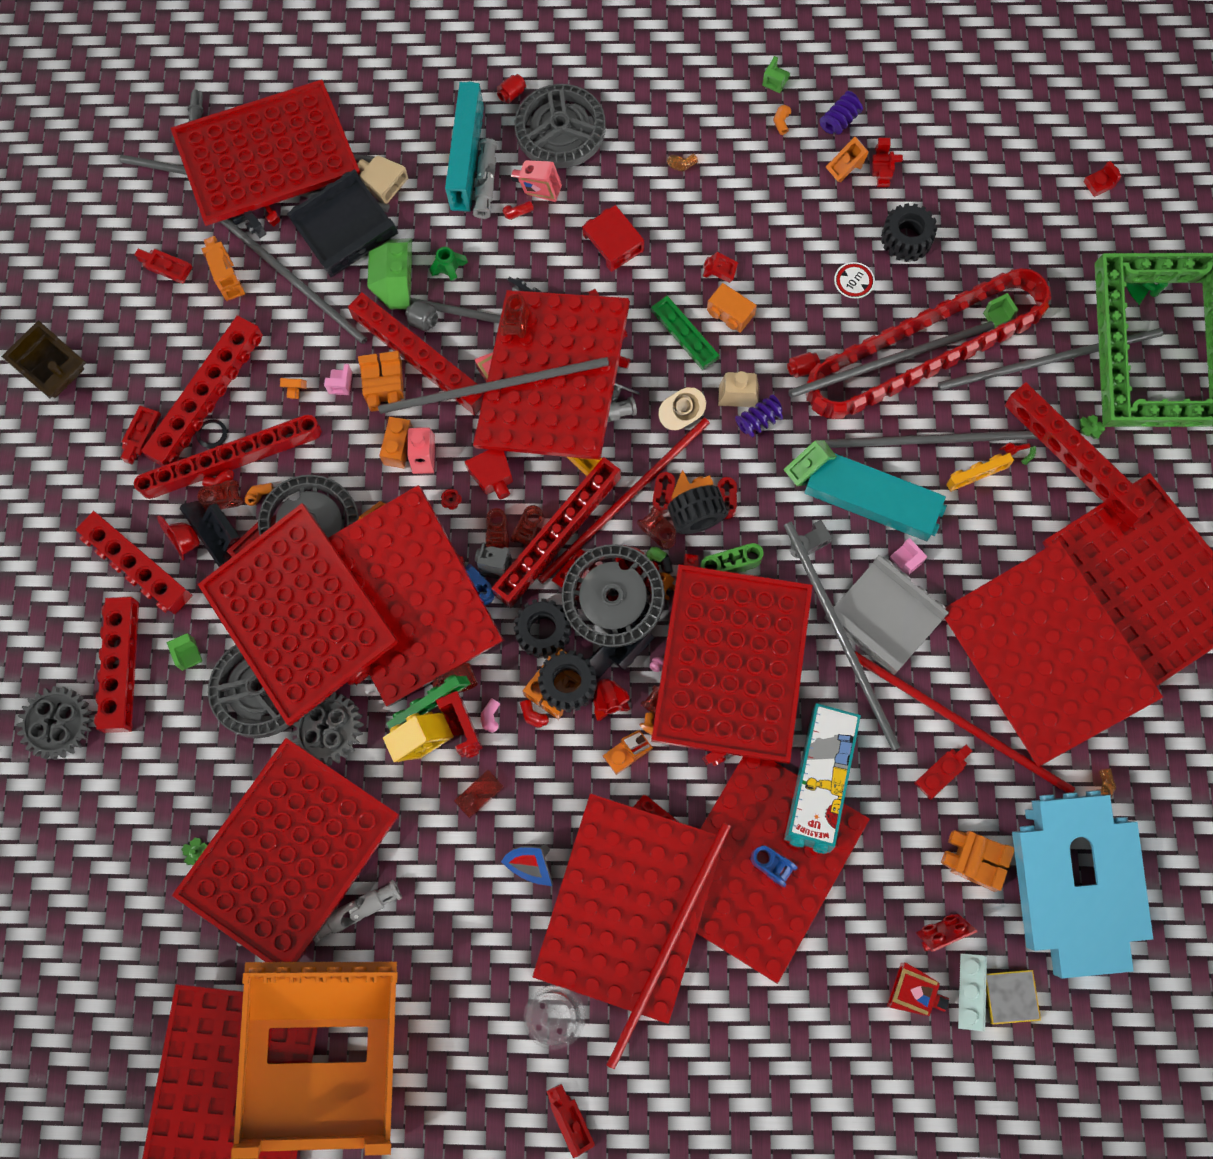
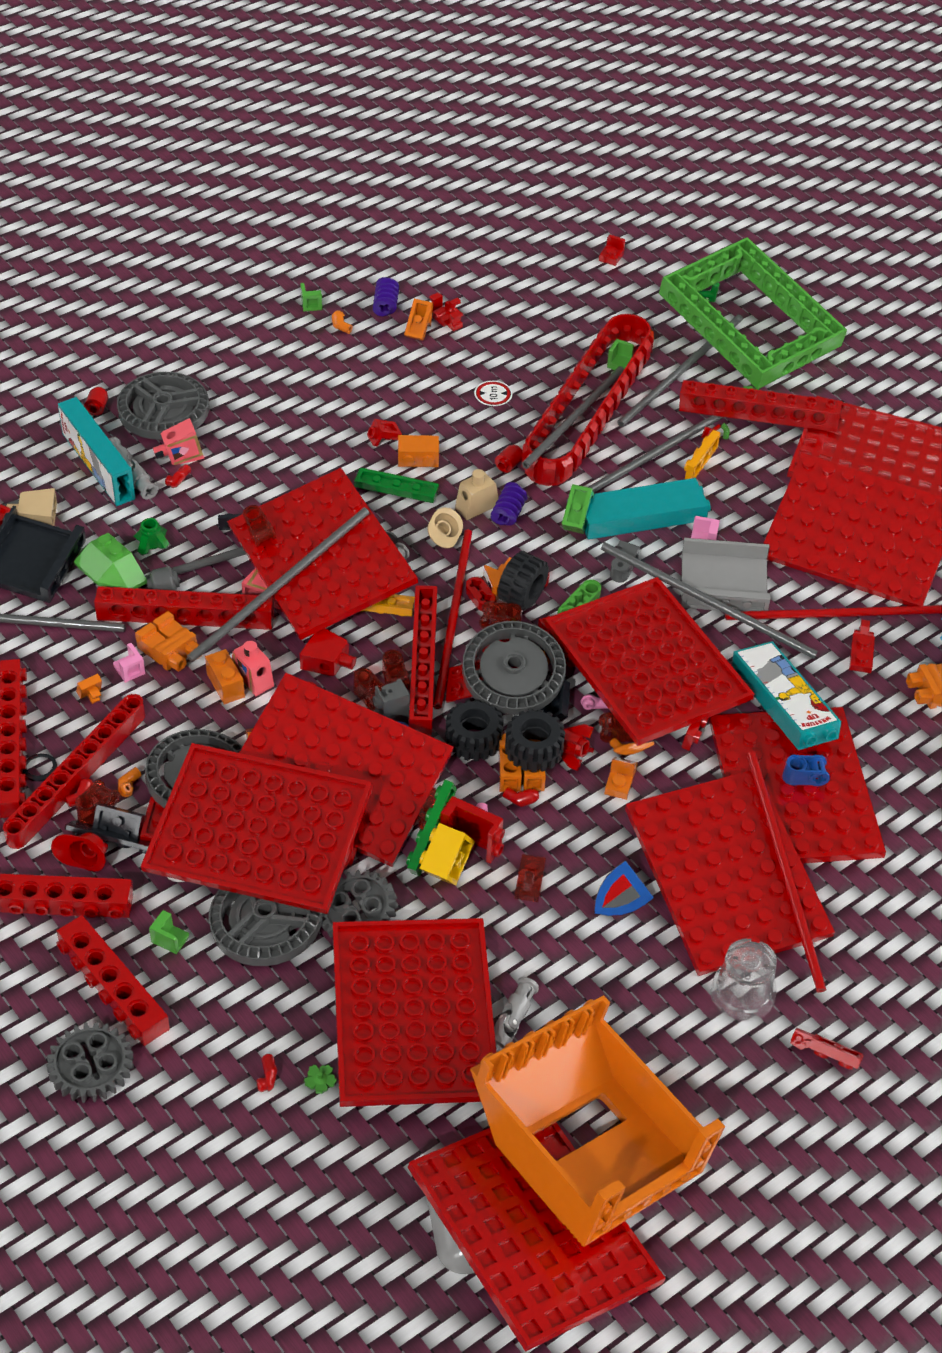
camera: 45 degrees left, 25 degrees down
red panel [582,205,644,272] -> none
clear orange arm [667,154,698,172] -> none
black tyre [881,203,937,262] -> none
none -> red arm [256,1054,277,1092]

